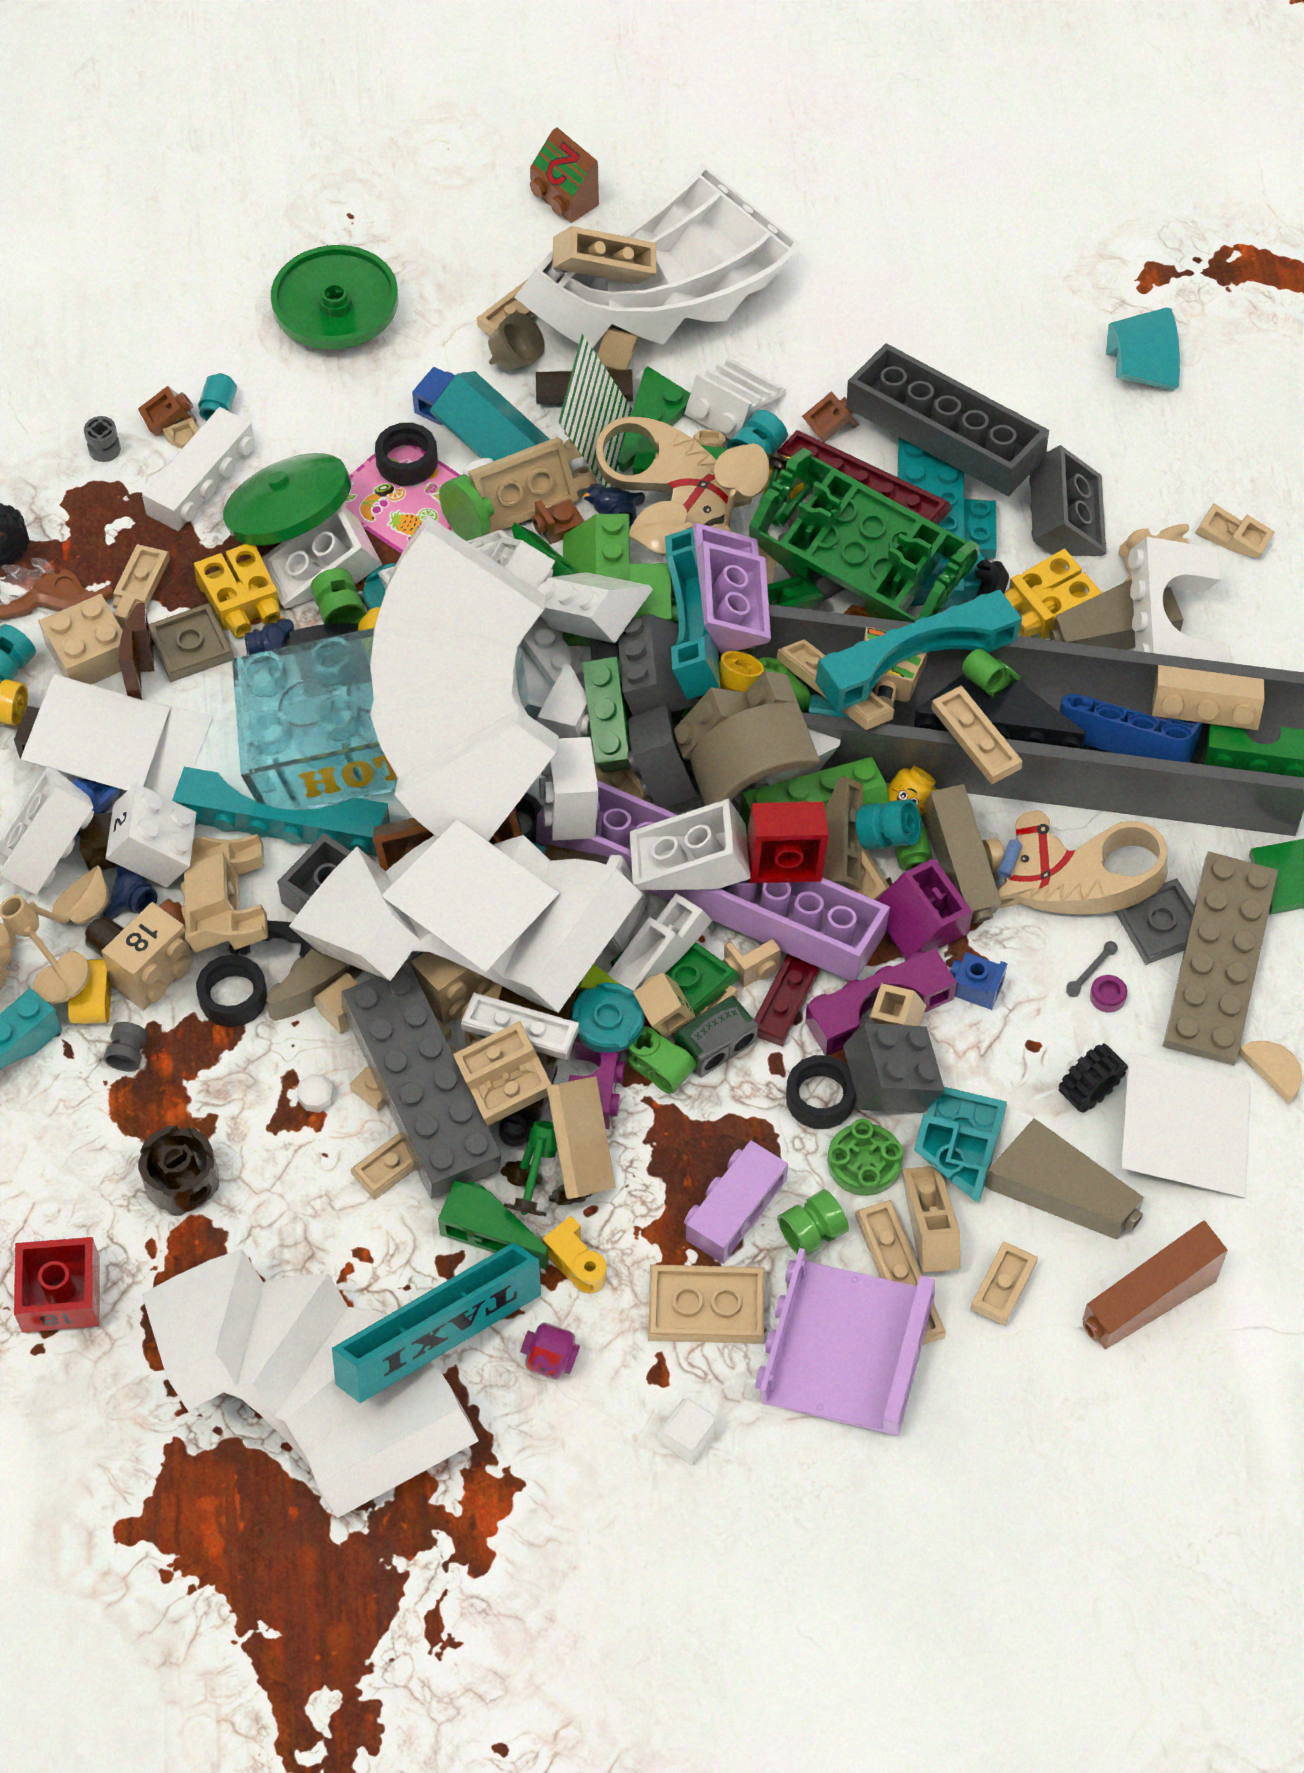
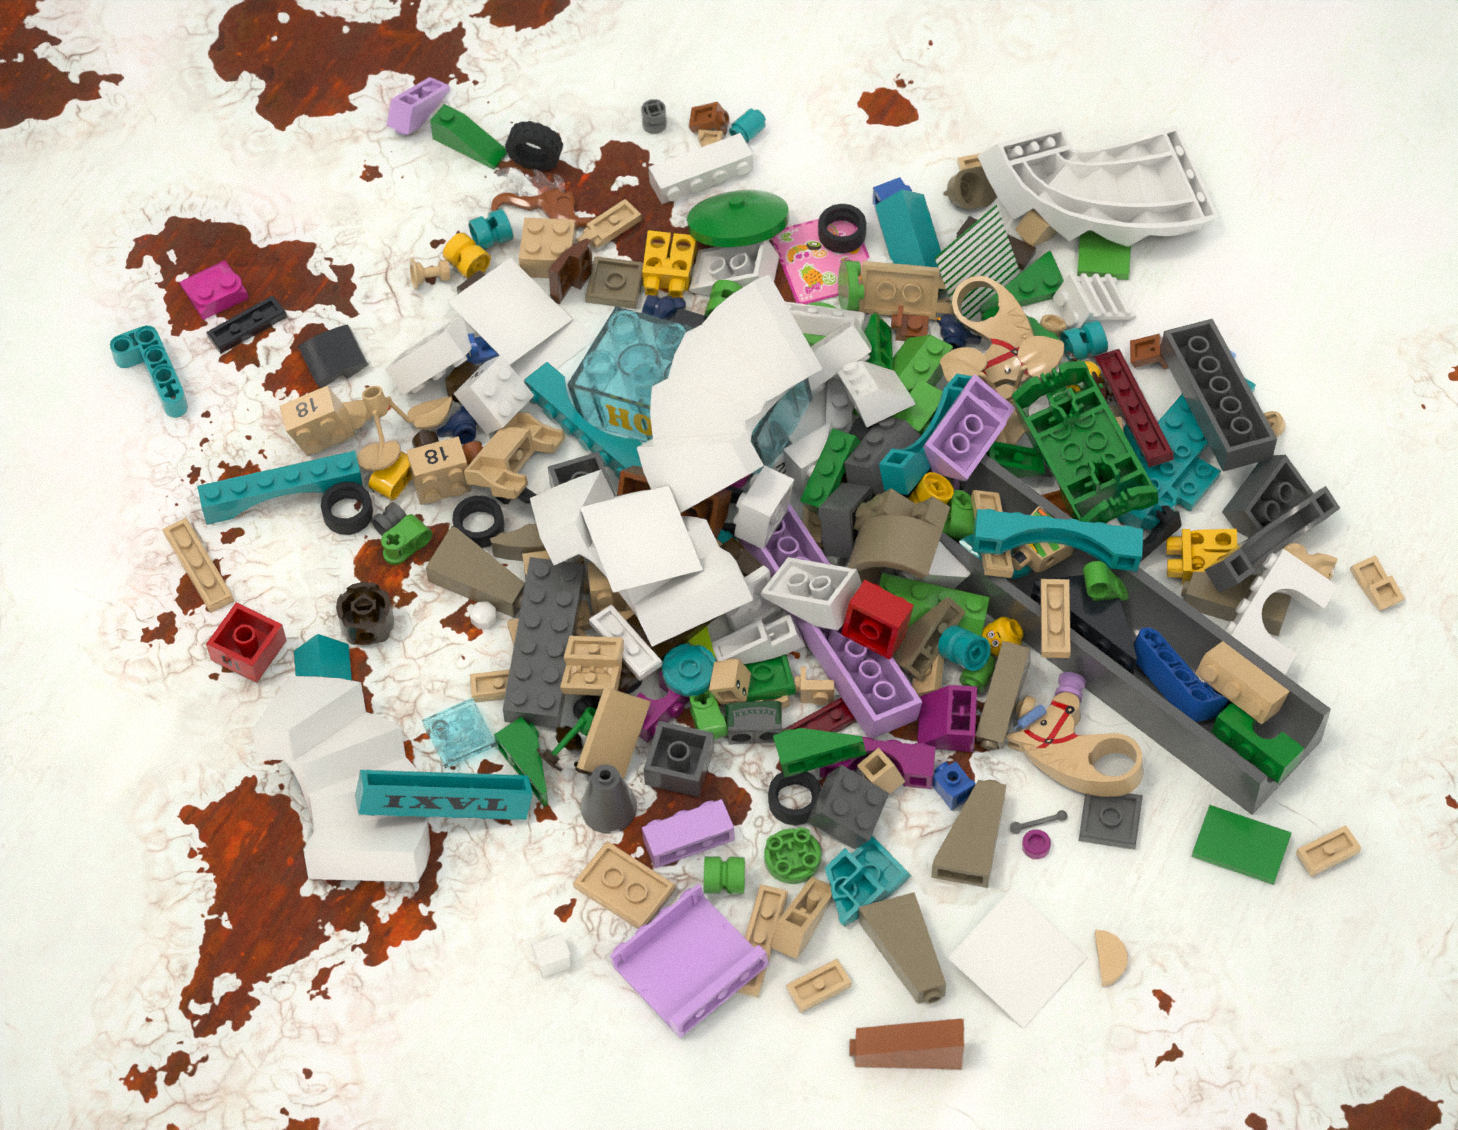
camera: 35 degrees right, 0 degrees up
green dish [271,245,399,350] -> none
magenta head [520,1322,580,1380] -> none
dark orange slope [530,127,599,223] -> none
yellow leg [542,1216,607,1294] -> none
tan brick [553,226,656,285] -> none
black tyre [1058,1043,1128,1113] -> none
teal slope [1106,307,1180,391] -> none
dark tan plate [1162,851,1278,1066] -> none
none -> teal slope [294,634,352,681]
none -> black tyre [320,482,373,535]
none -> bright green piece [381,514,433,565]
none -> clear light blue tile [422,698,496,769]
none -> dark tan slope [426,526,525,618]
none -> dark grey cone [580,765,637,834]
none -> dark grey brick [644,721,714,797]
none -> green slope [773,728,867,777]
none -> dark tan slope [931,780,1006,888]
none -> lavender wheel [1054,672,1086,703]
none -> bright green tile [1077,230,1131,280]
none -> dark grey arch [1205,486,1340,593]

